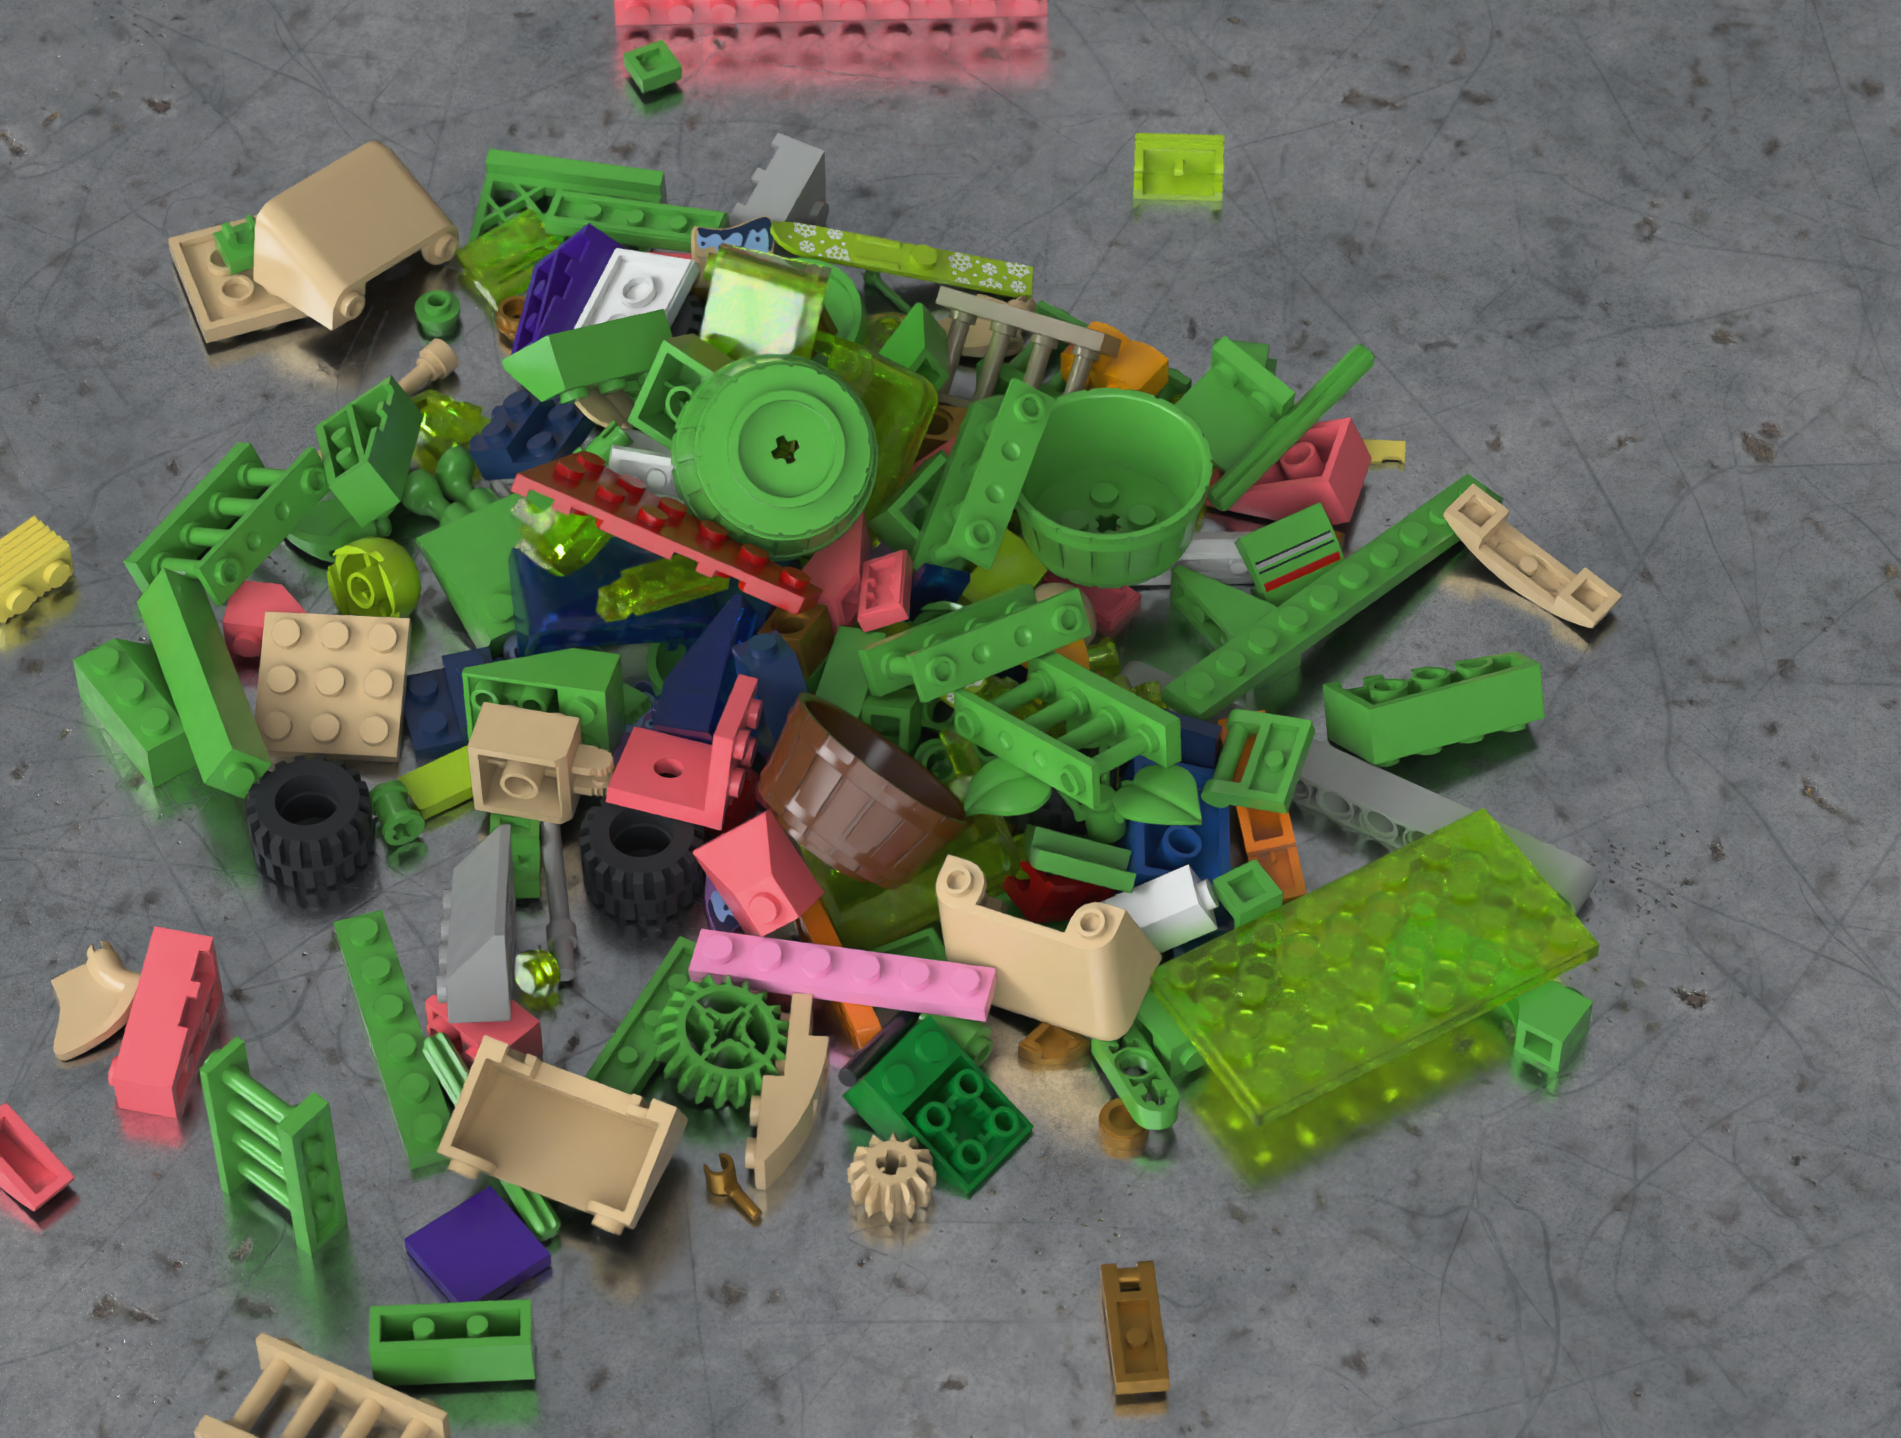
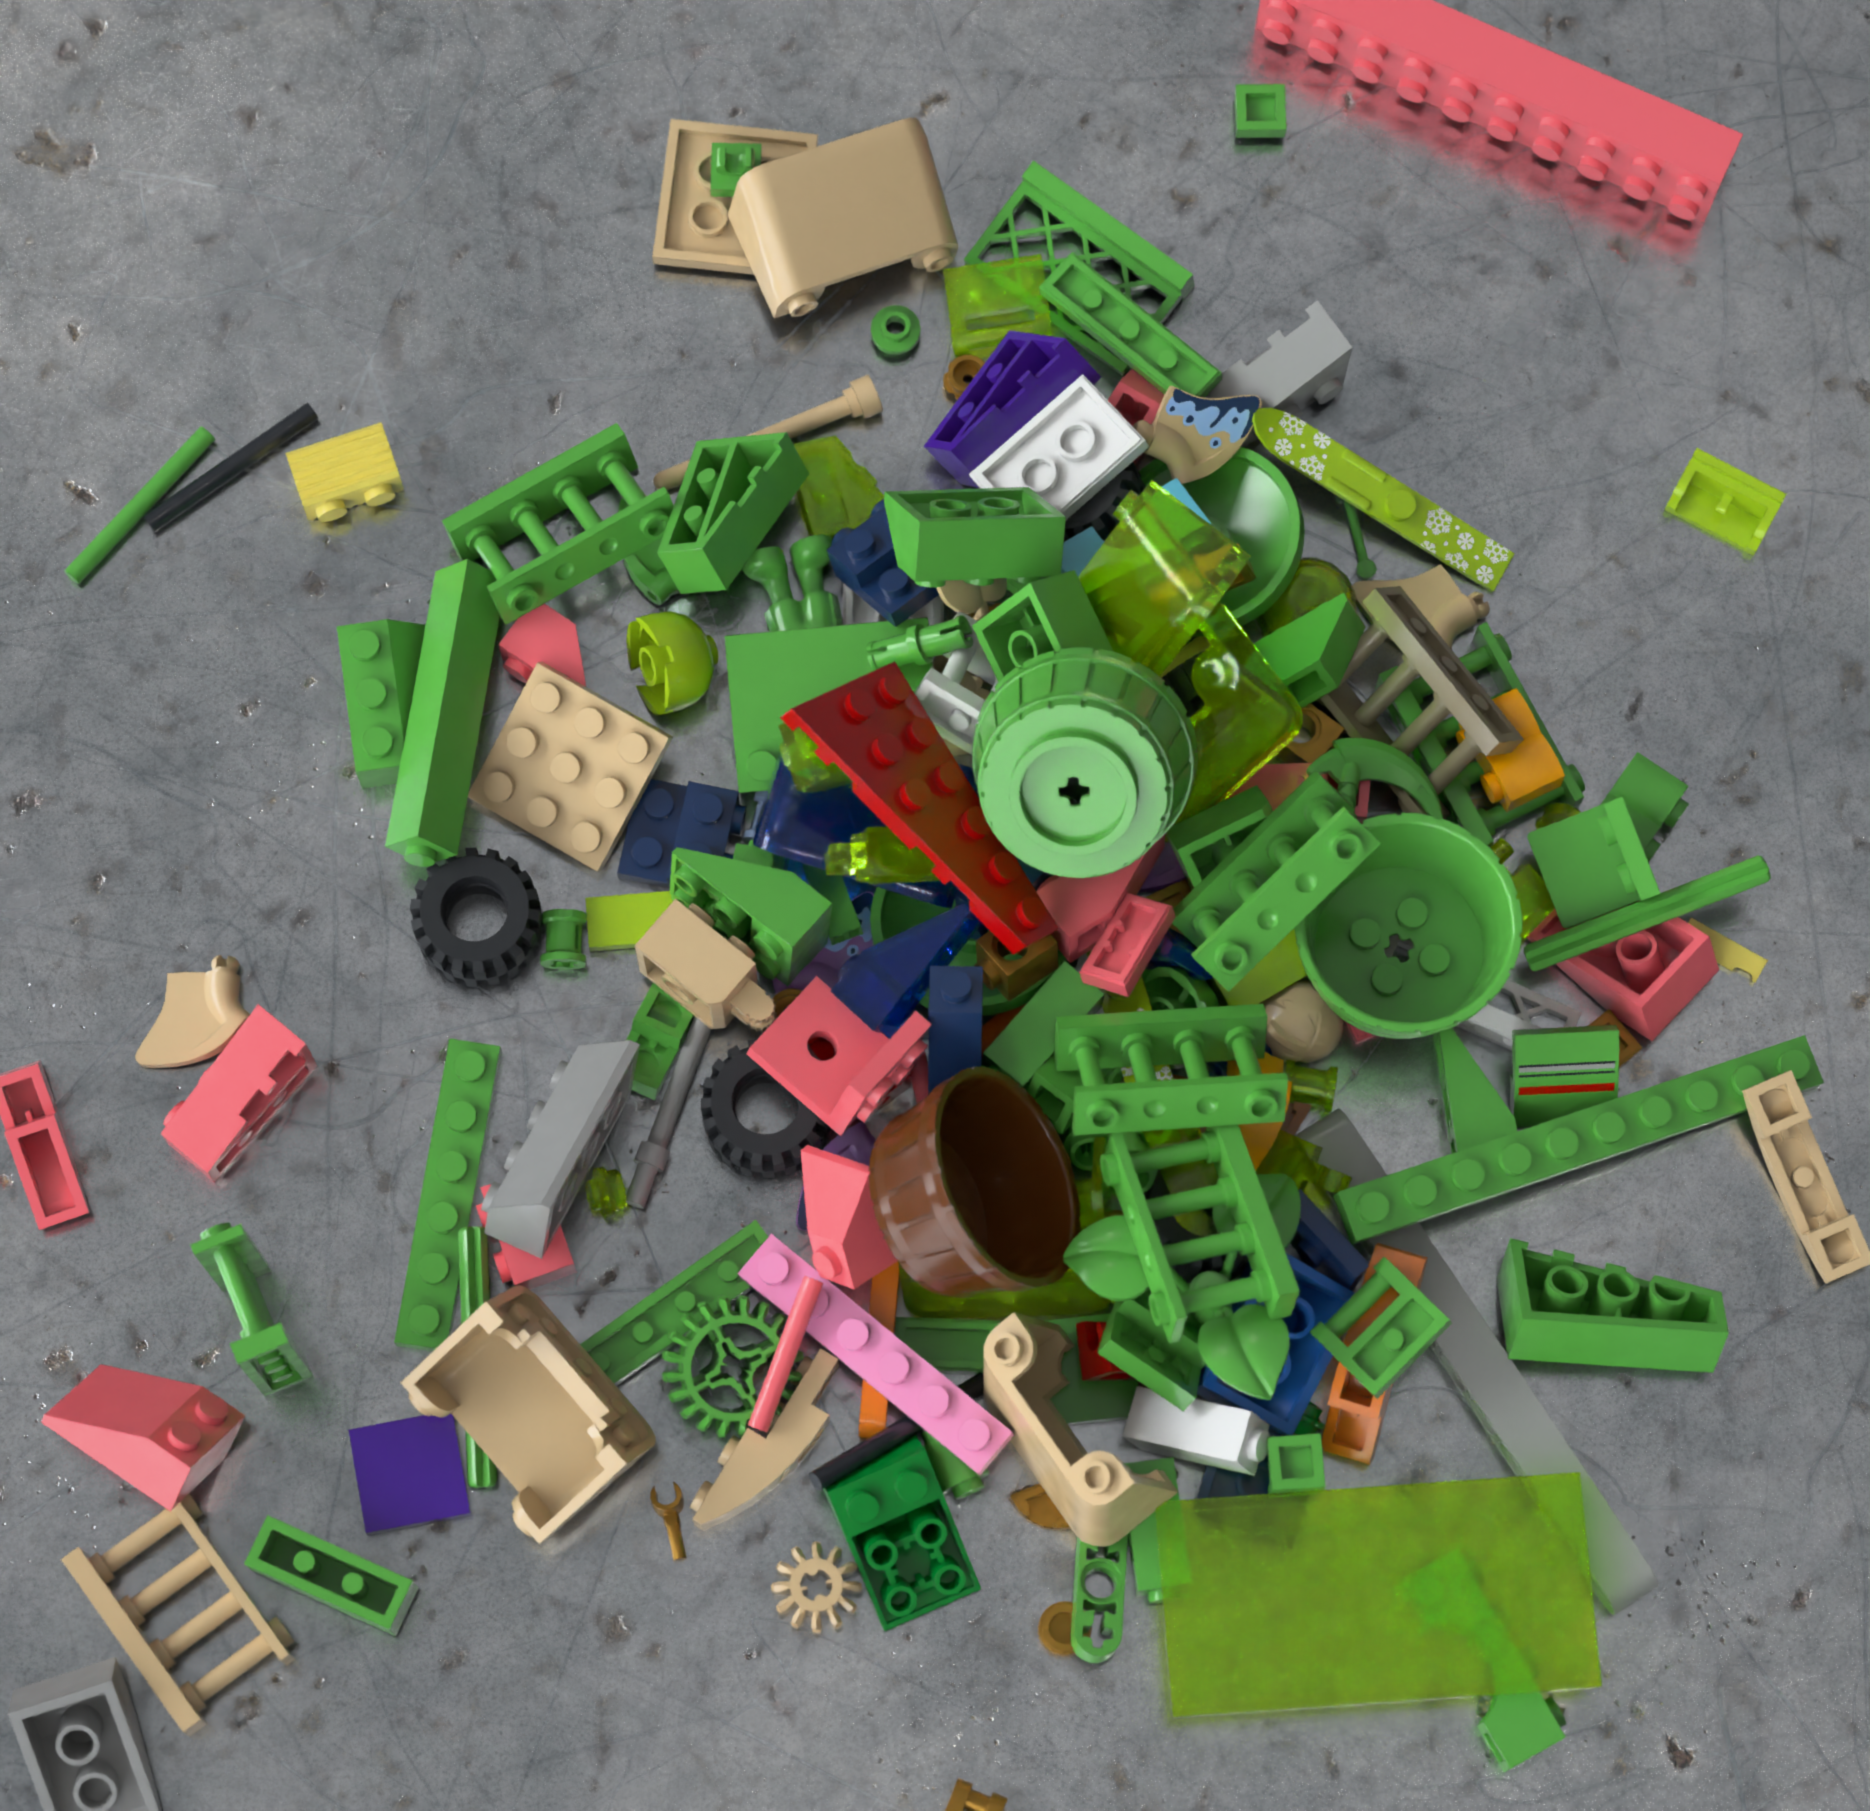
camera: 25 degrees right, 25 degrees up
none -> coral slope [41,1364,245,1511]
none -> coral bar [748,1275,824,1432]

